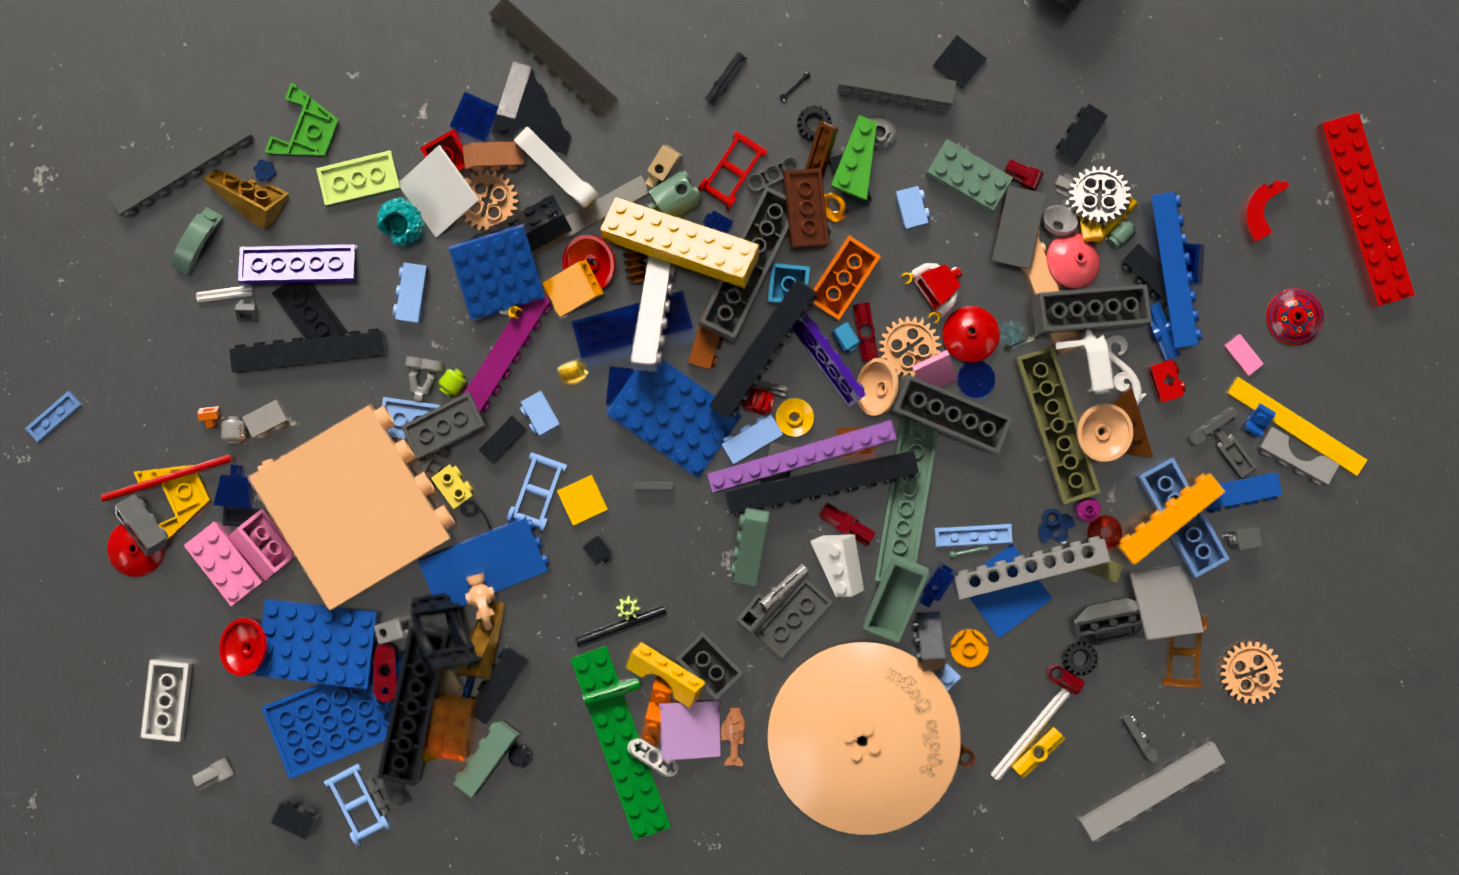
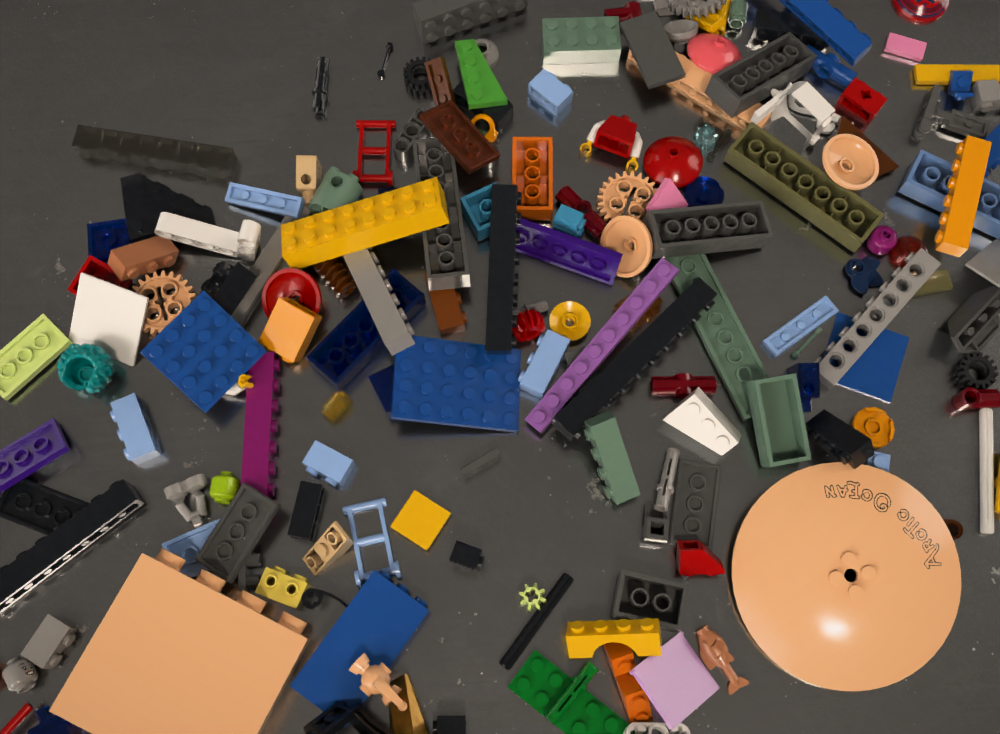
camera: 30 degrees left, 15 degrees down
none -> light blue plate [224,182,305,219]
none -> tan slope [302,521,354,576]
none -> red slope [676,540,725,576]

